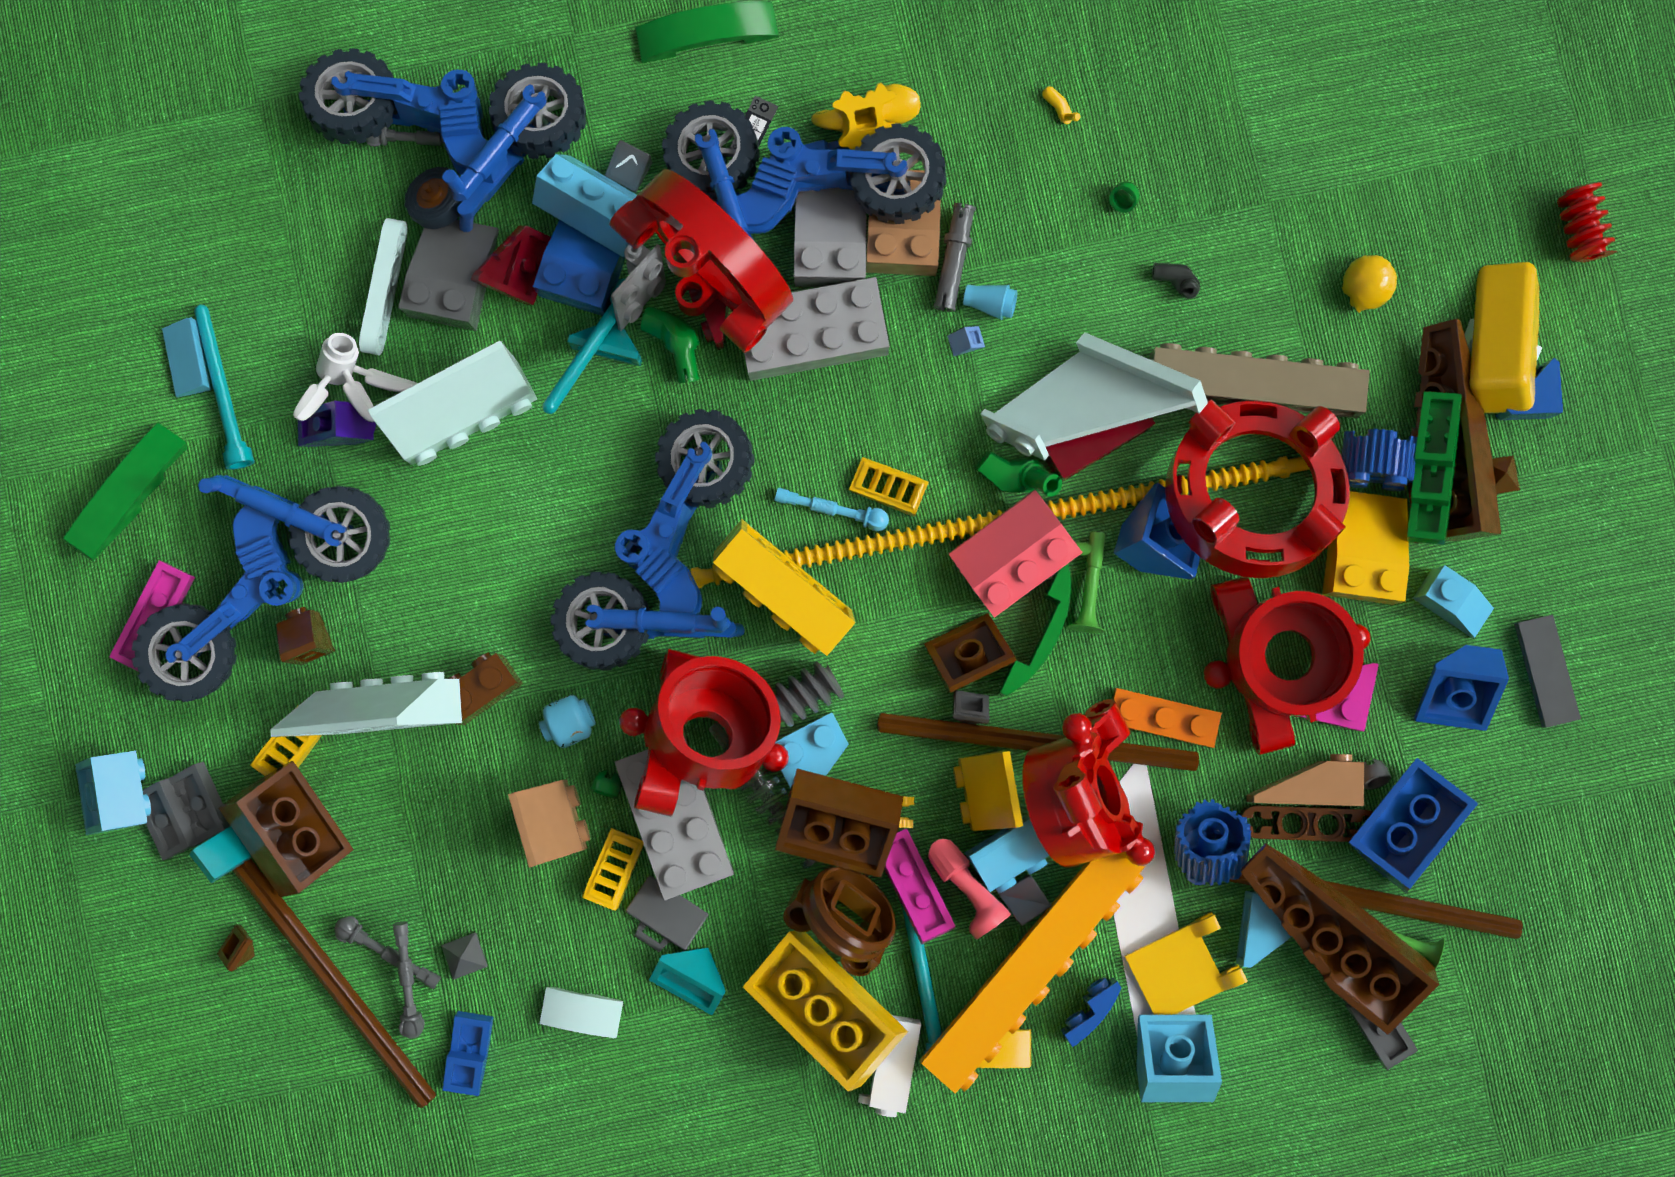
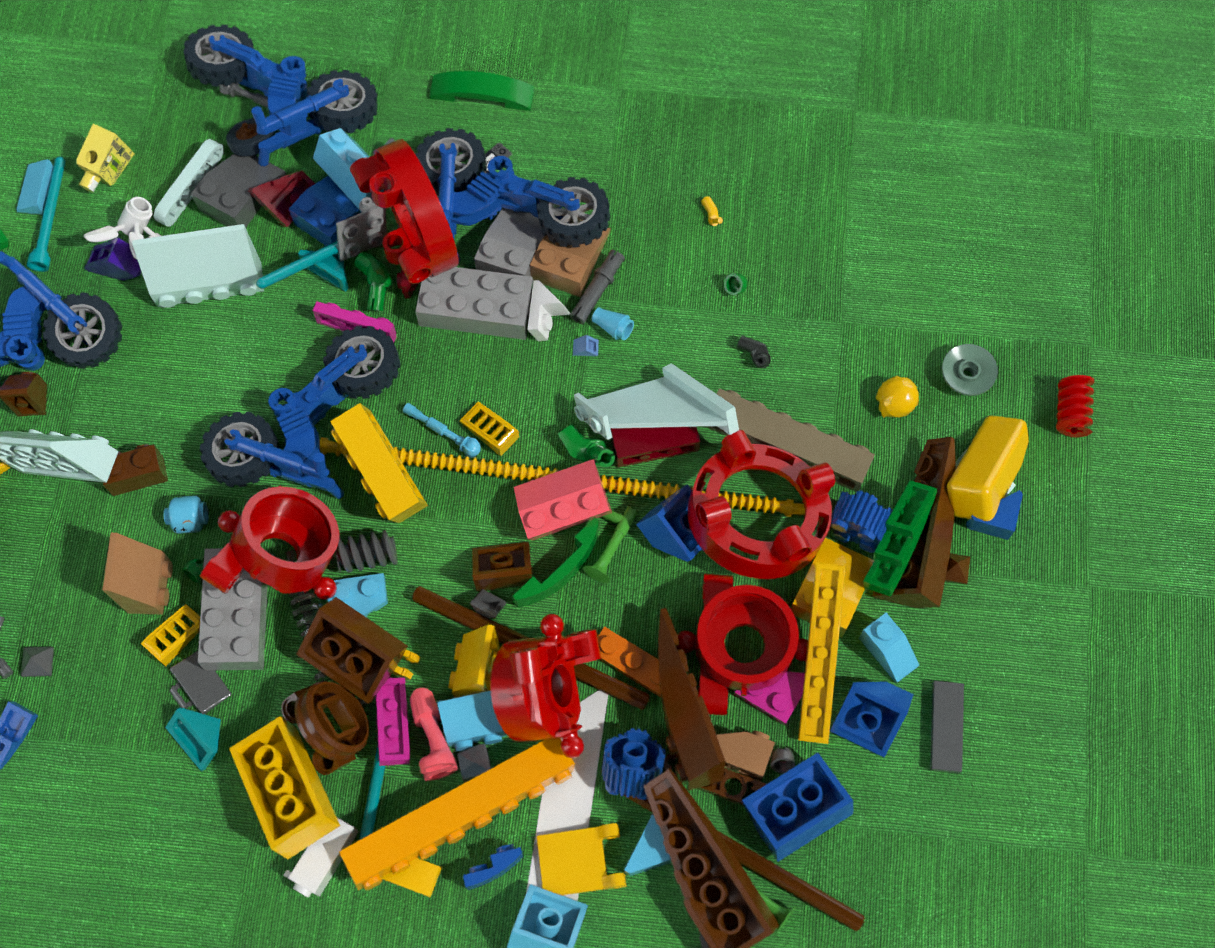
camera: 20 degrees right, 15 degrees down
light aqua slope [540,987,623,1038] -> none
yellow animal [811,83,921,150] -> none
none -> light yellow torso [76,124,134,193]
none -> dark pink plate [313,301,397,343]
none -> white slope [527,280,570,341]
none -> reddish brown wedge [658,608,726,791]
none -> yellow tile [798,562,846,744]
none -> sand green dish [942,344,998,396]

